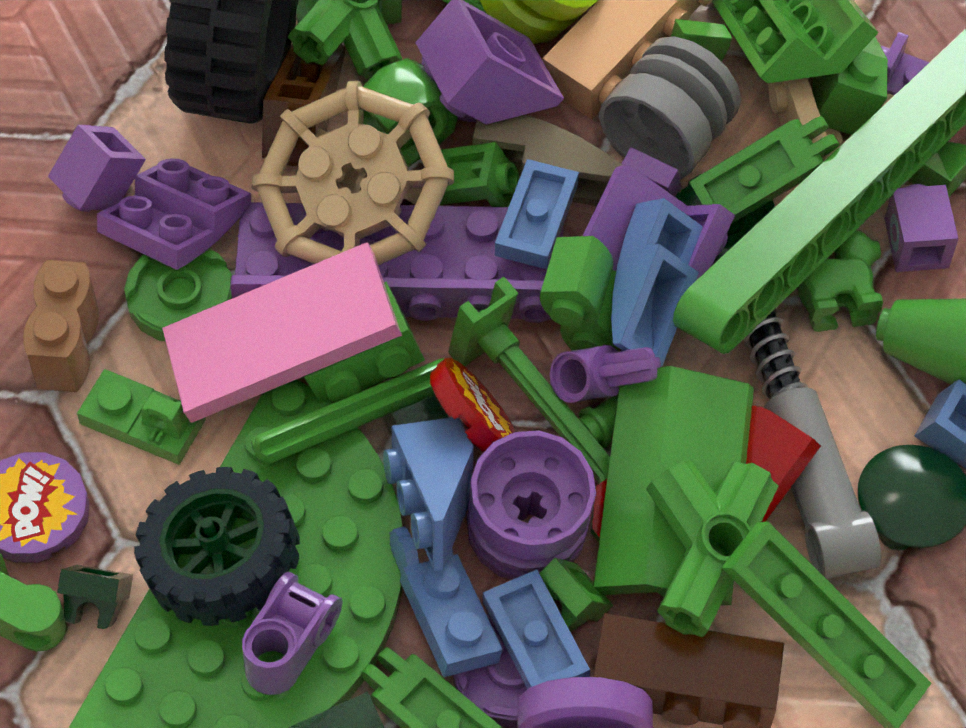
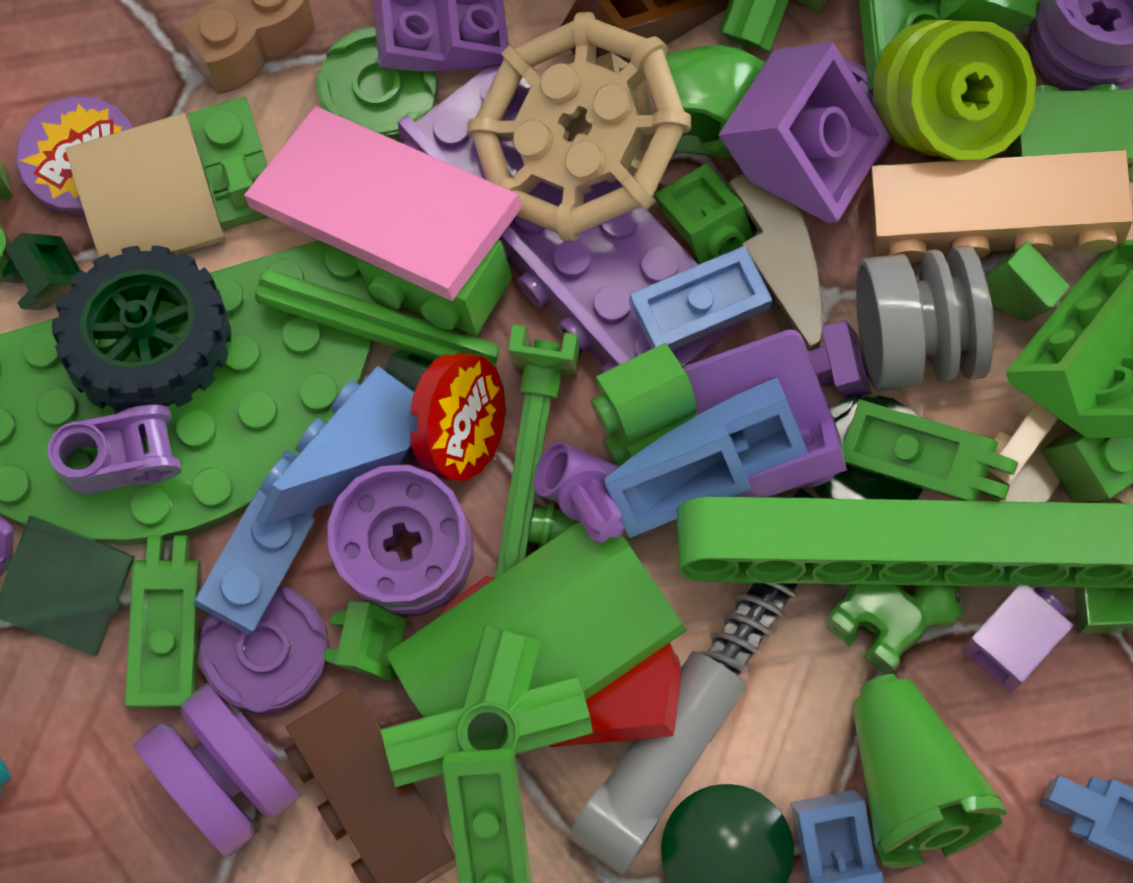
camera: 50 degrees right, 15 degrees up
medium blue plate [483,569,590,689] -> none
none -> tan slope [65,113,226,258]

